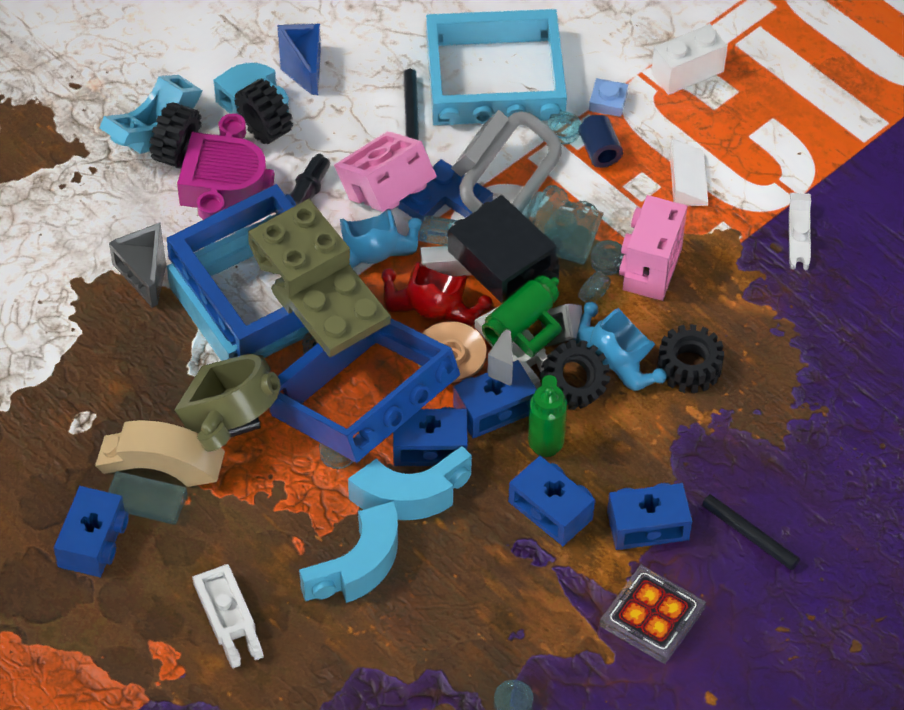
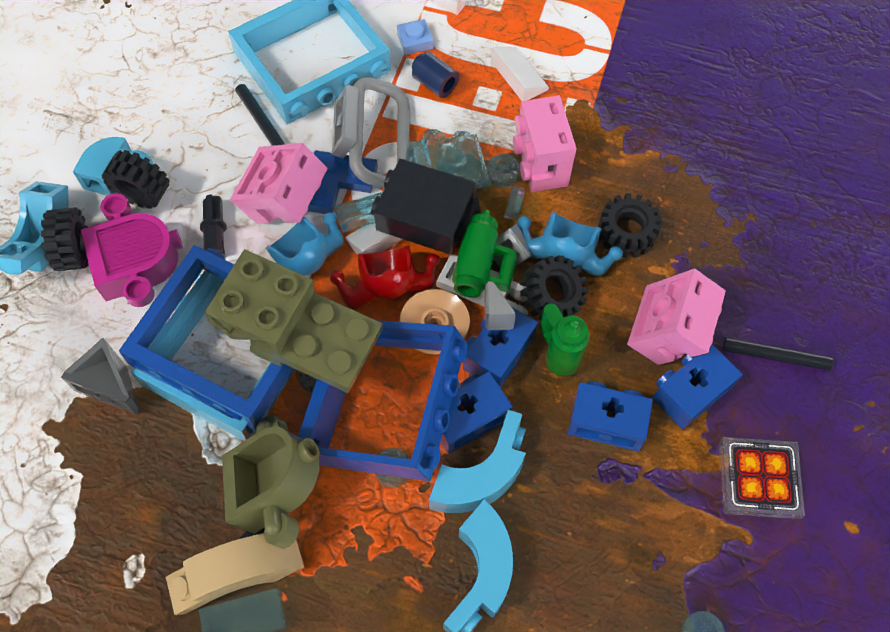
camera: 30 degrees left, 10 degrees up
blue slope [277,24,321,95] -> none
clear light blue tile [548,111,581,144] -> none
white piece [789,193,811,270] -> none
none -> bright pink piece [627,268,726,365]

